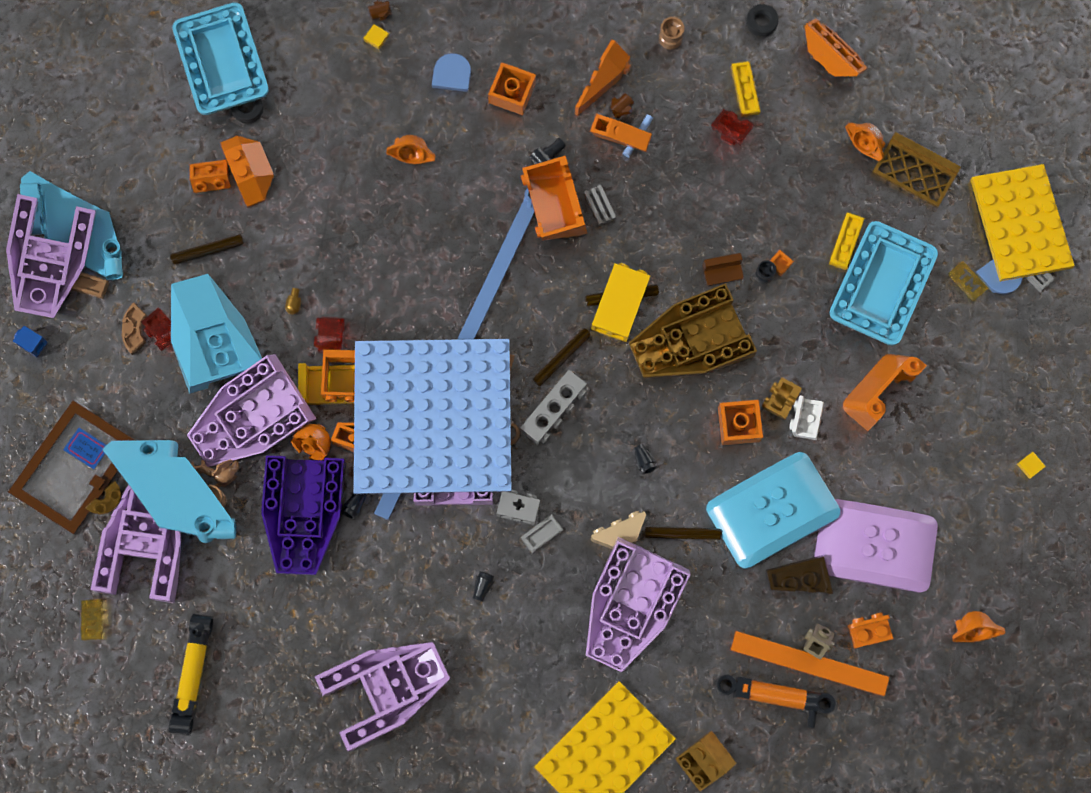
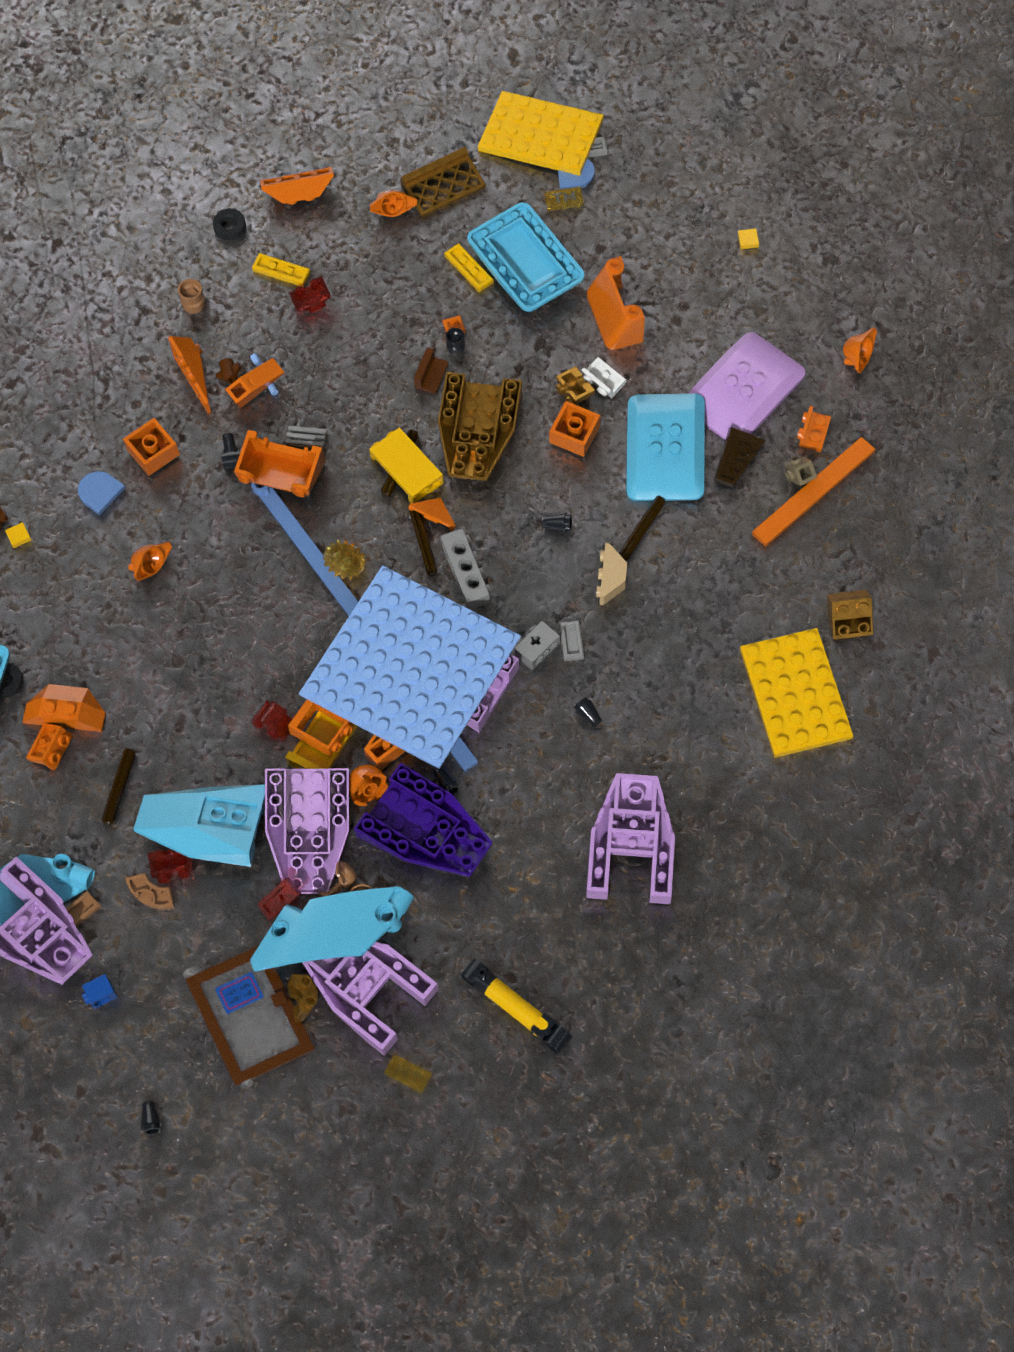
camera: 55 degrees left, 10 degrees down
pearl gold cylinder [285,288,301,315] -> none
lavender wedge [586,537,690,672] -> none
piece [715,675,836,728] -> none
none -> clear red plate [257,878,301,921]
none -> clear yellow gear [323,540,366,580]
none -> orange tile [408,498,456,531]

